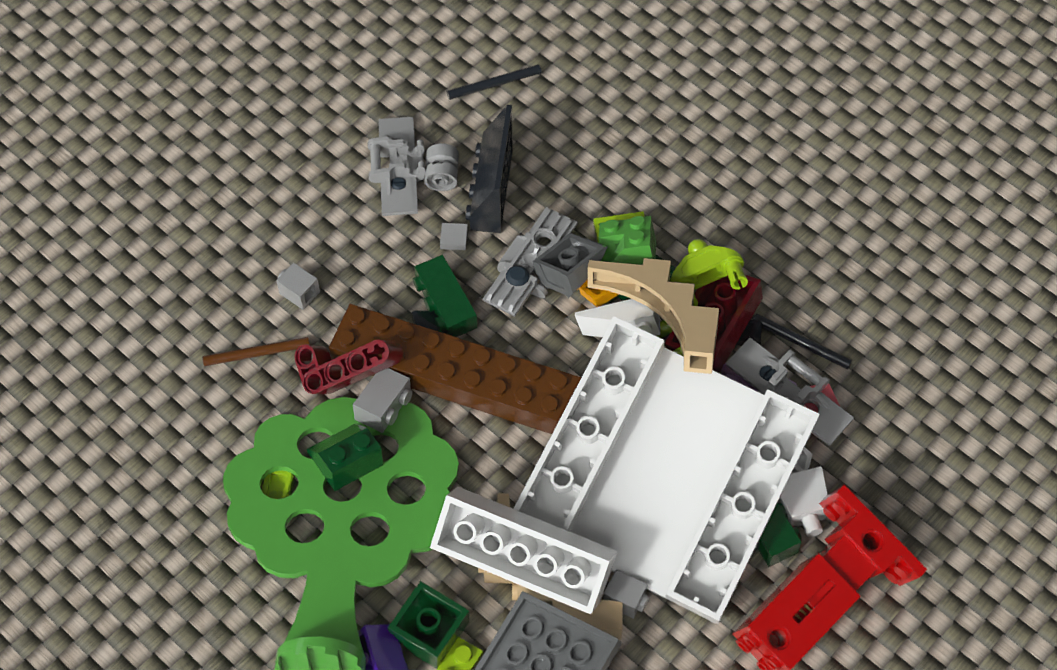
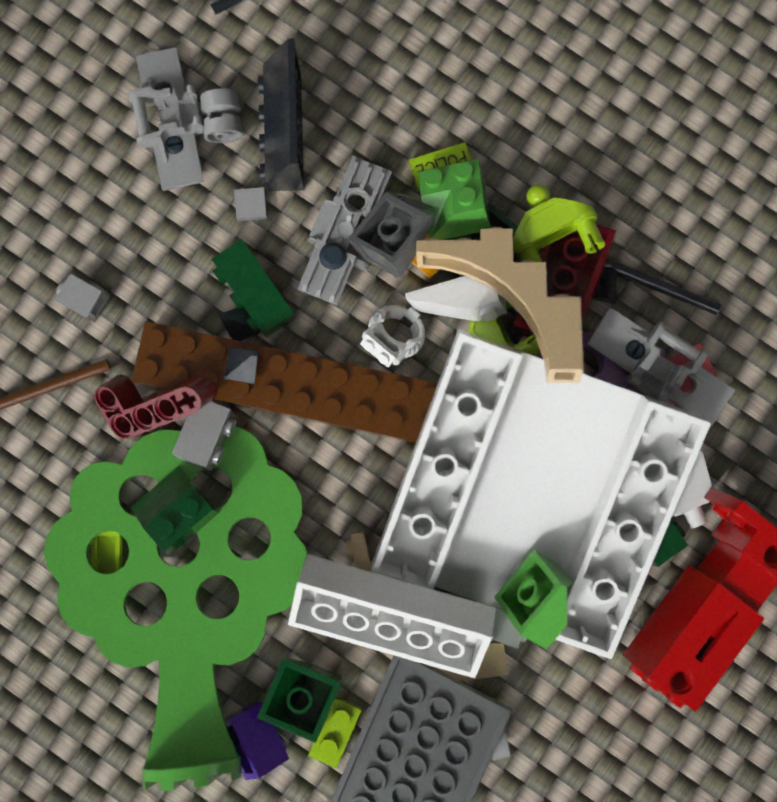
camera: 10 degrees left, 25 degrees up
none -> black slope [224,348,260,384]
none -> white piece [360,305,425,368]
none -> bright green slope [494,549,573,649]

